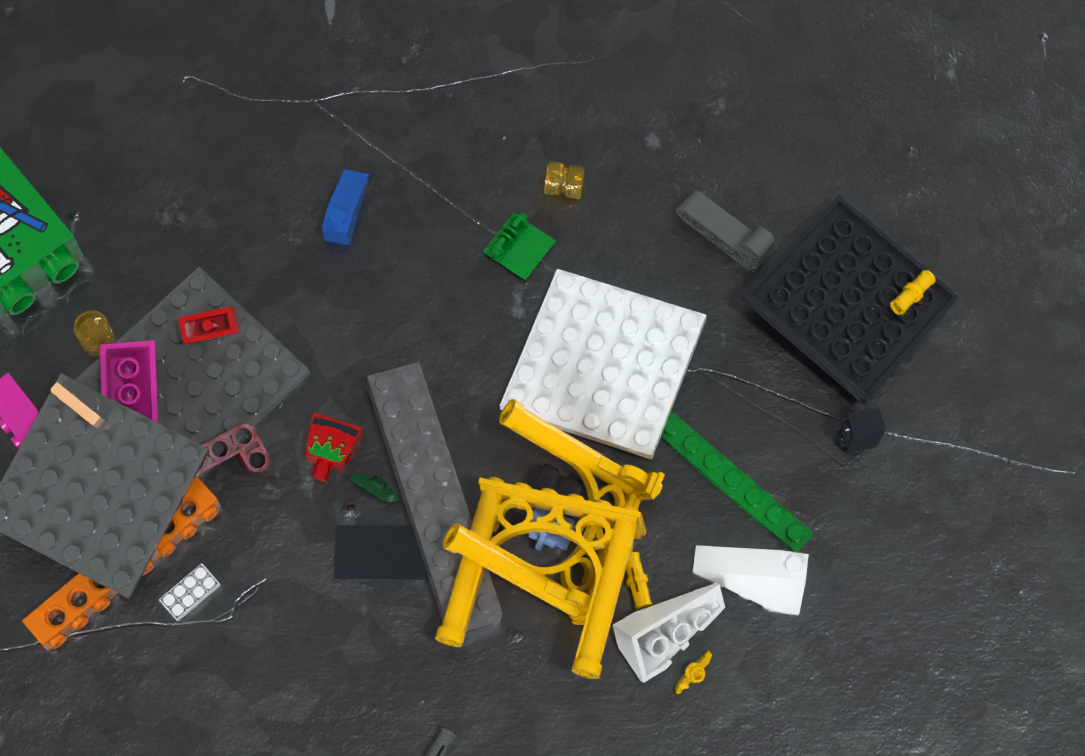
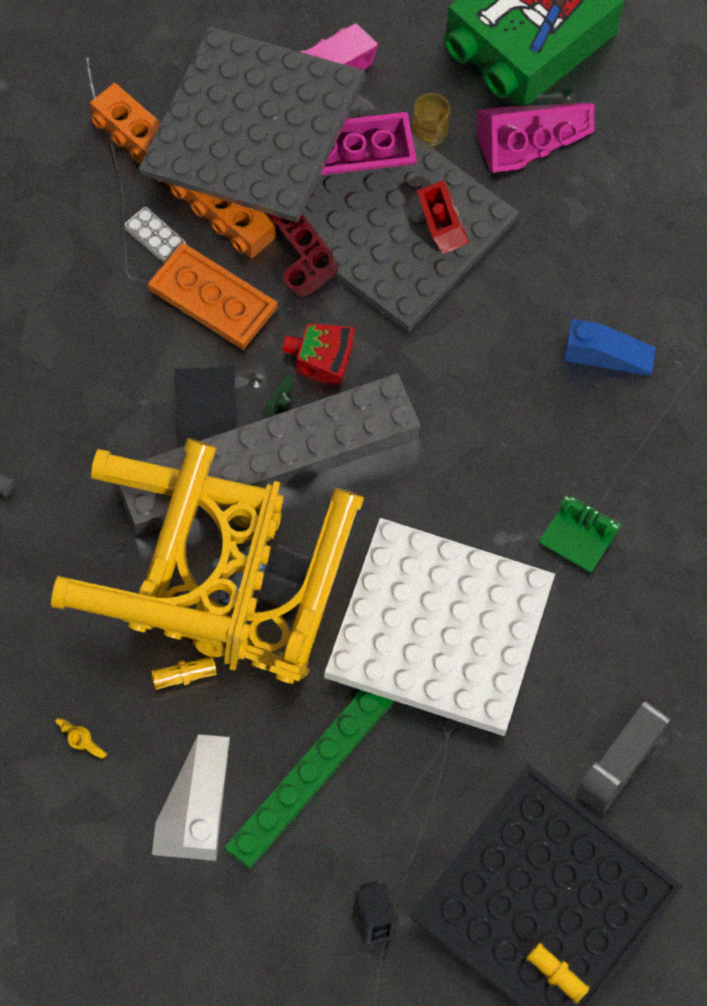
camera: 85 degrees right, 5 degrees down
light nougat tile [50,382,105,428] -> none
clear yellow wheel [544,161,585,200] -> none
white wedge [612,583,725,683] -> none
none -> orange plate [148,242,278,350]
none -> dark pink wedge [477,103,594,172]

